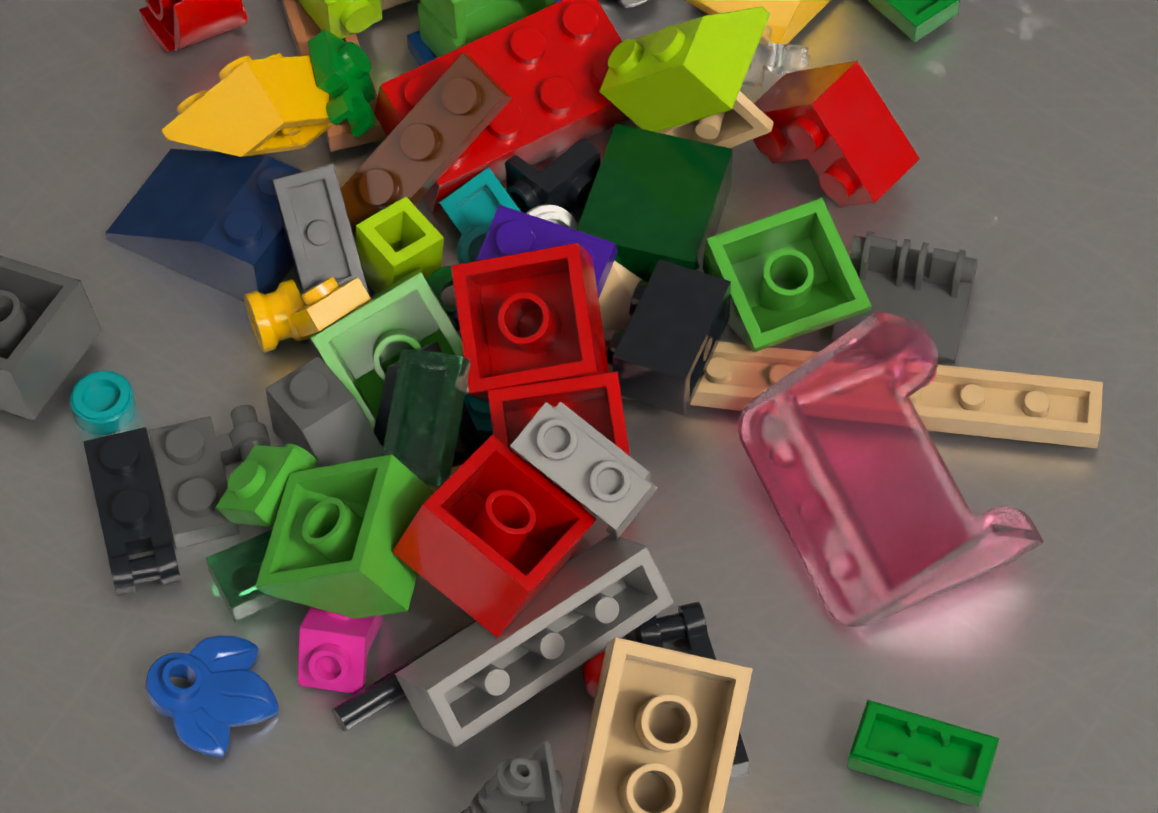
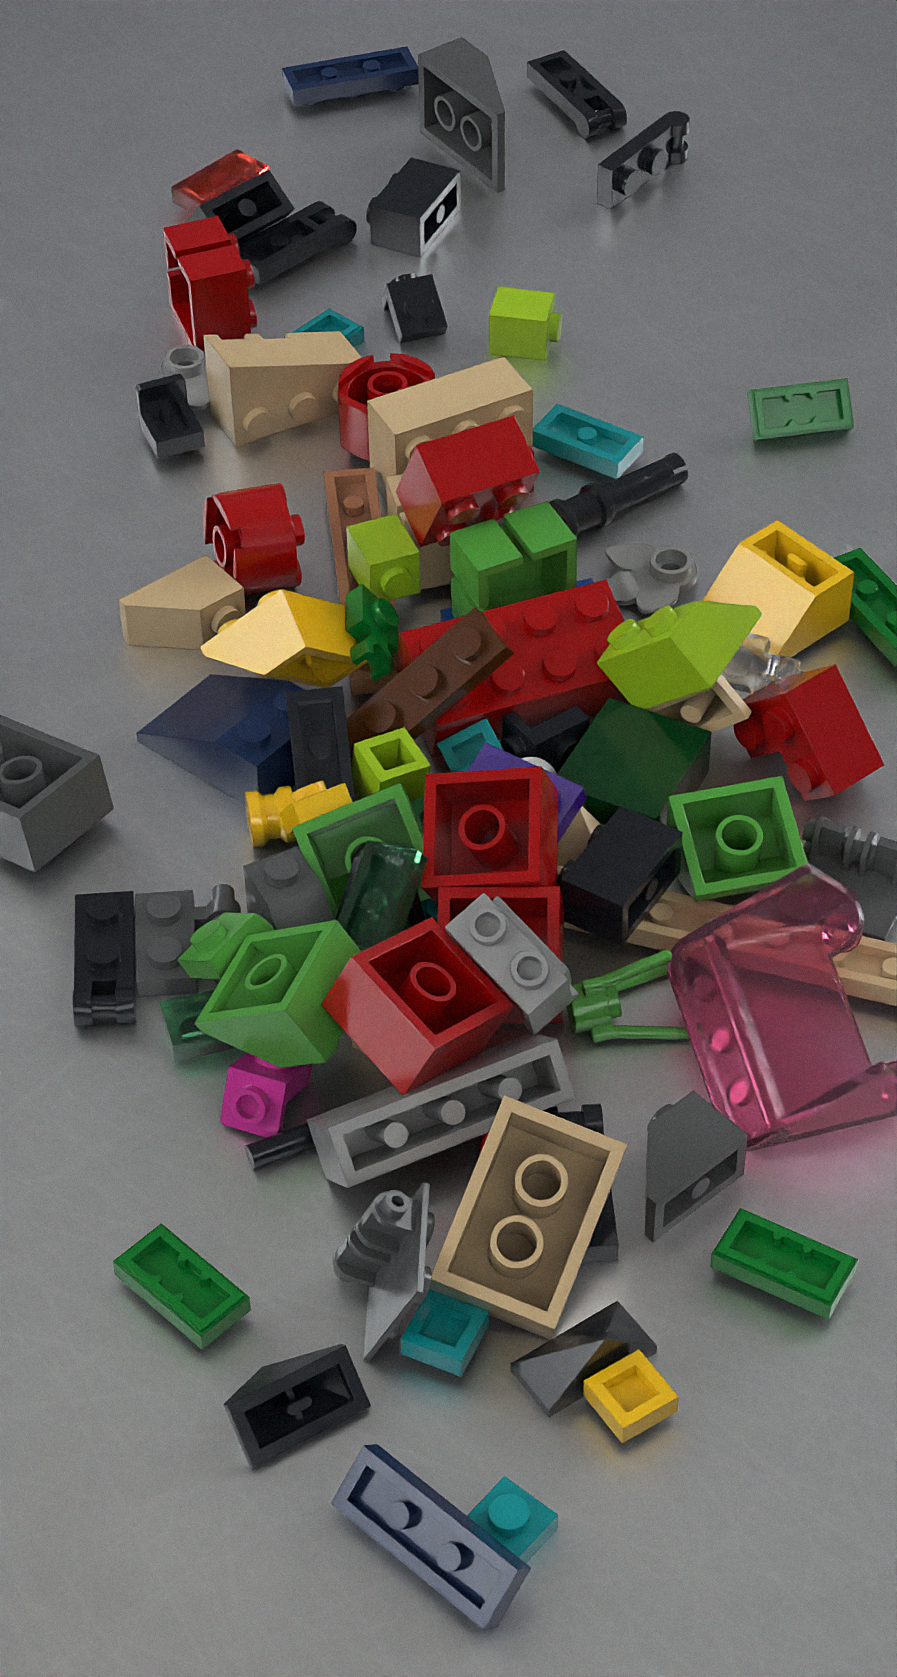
camera: 10 degrees right, 10 degrees down
teal tile [70,370,136,435] -> none
blue plate [145,636,279,758] -> none
none -> tan slope [119,555,246,650]
none -> bright green plant [566,950,701,1043]
none -> dark grey slope [645,1090,748,1242]

